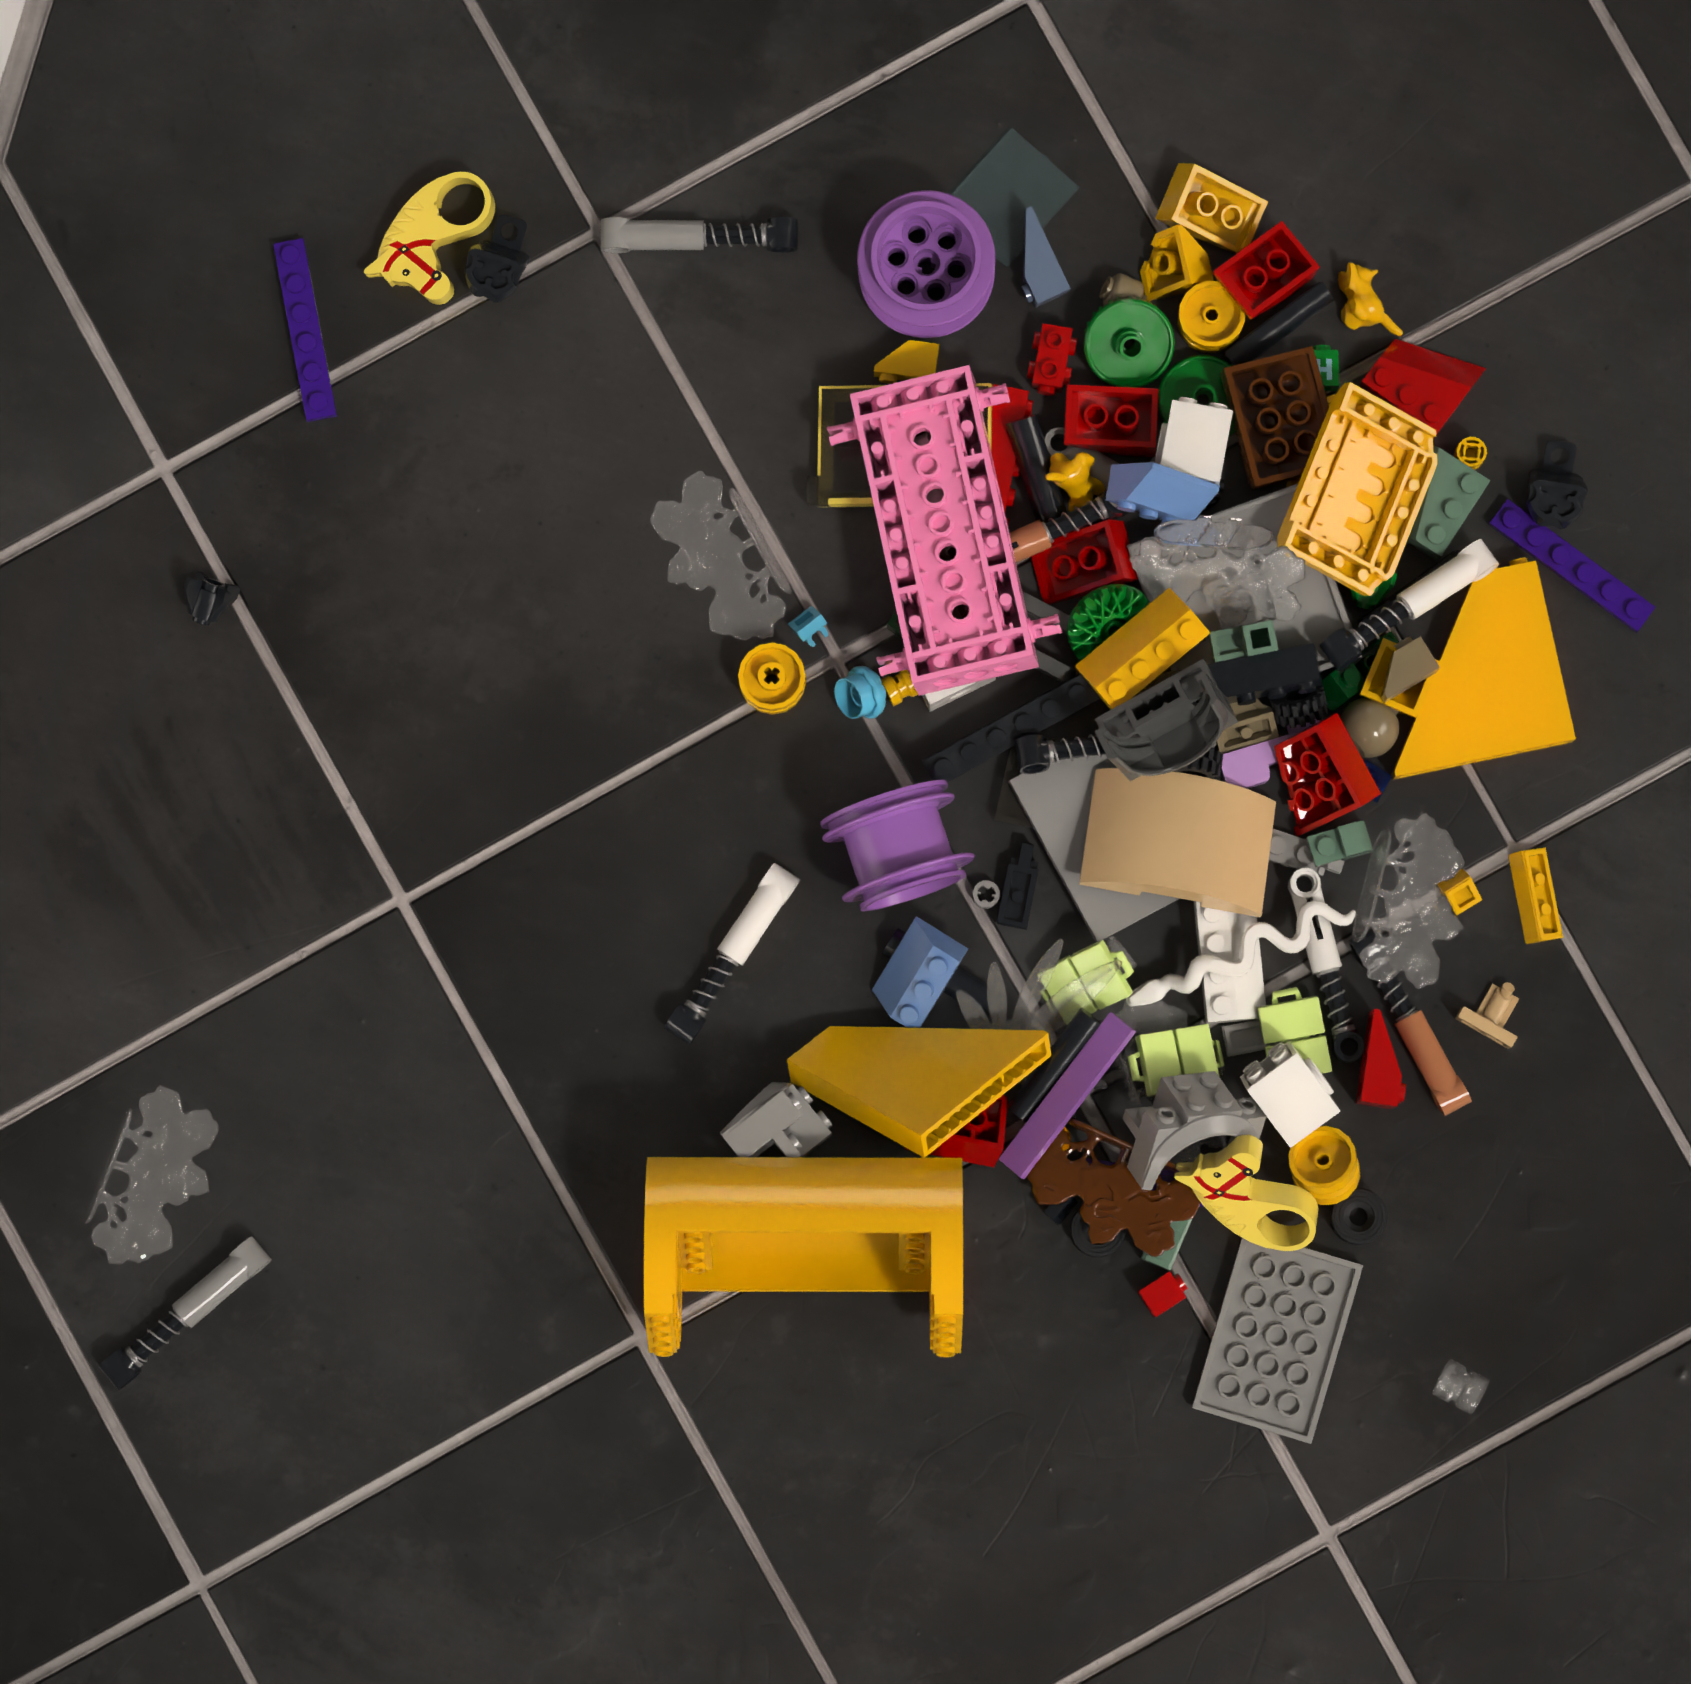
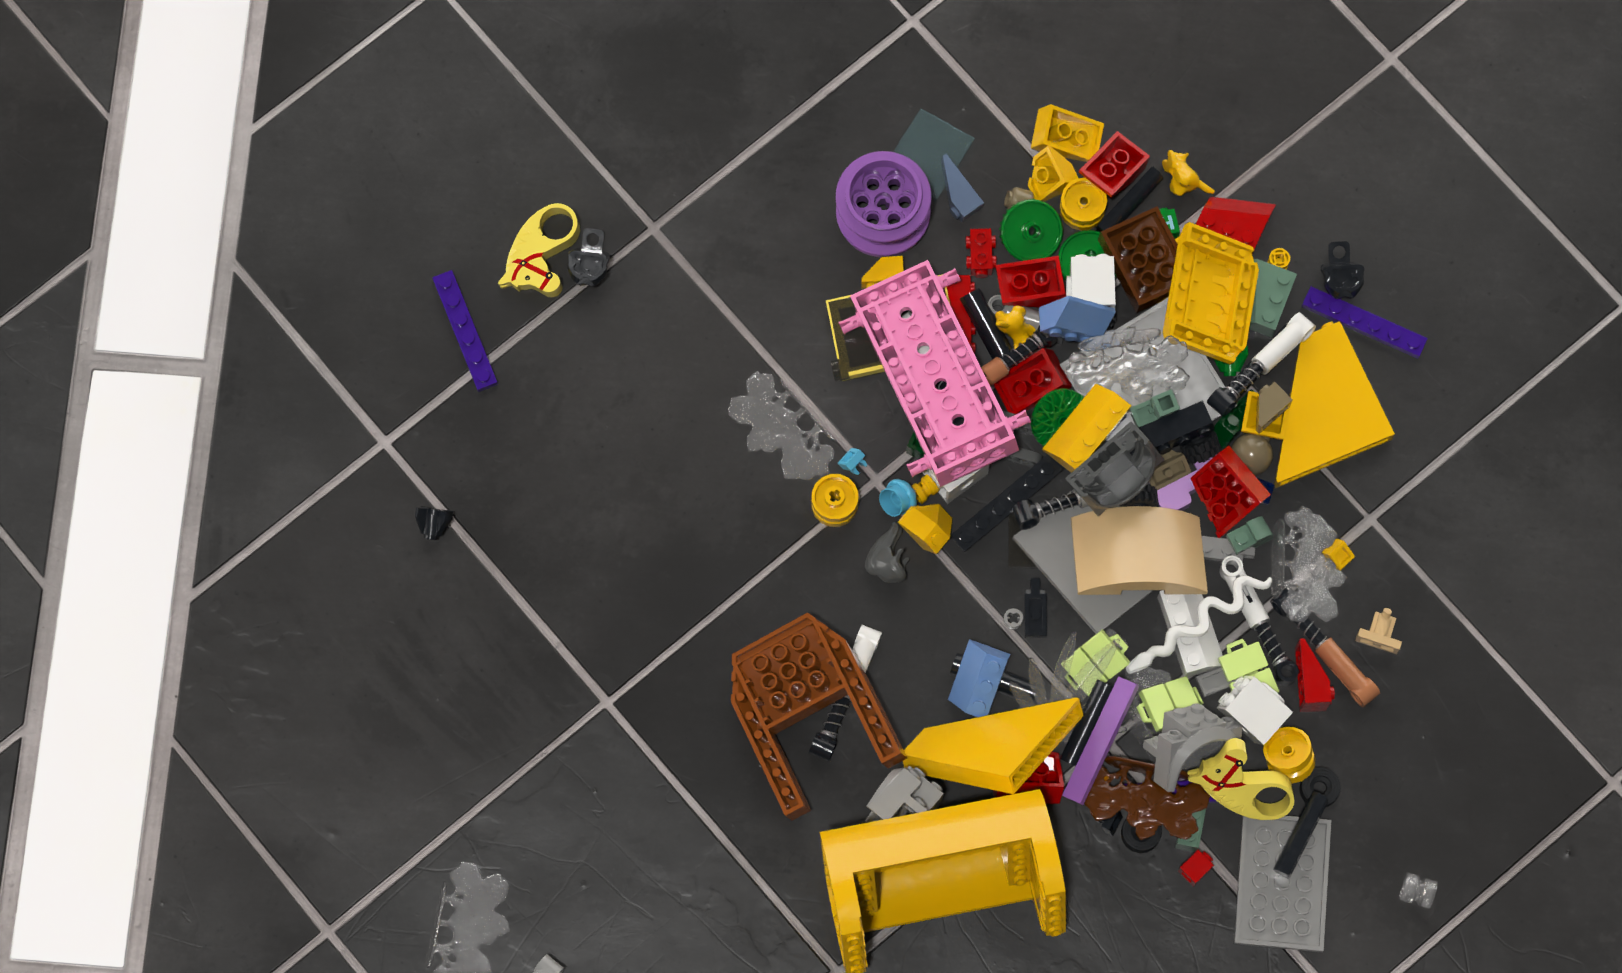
camera: 15 degrees left, 10 degrees down
piece [601,217,798,253] -> none
medium lavender wheel [820,780,975,911] -> none
yellow slope [1509,847,1563,944] -> none
none -> dark orange wedge [731,613,907,821]
none -> dark grey piece [865,522,910,583]
none -> yellow slope [898,504,952,554]
none -> black brick [1273,791,1328,879]

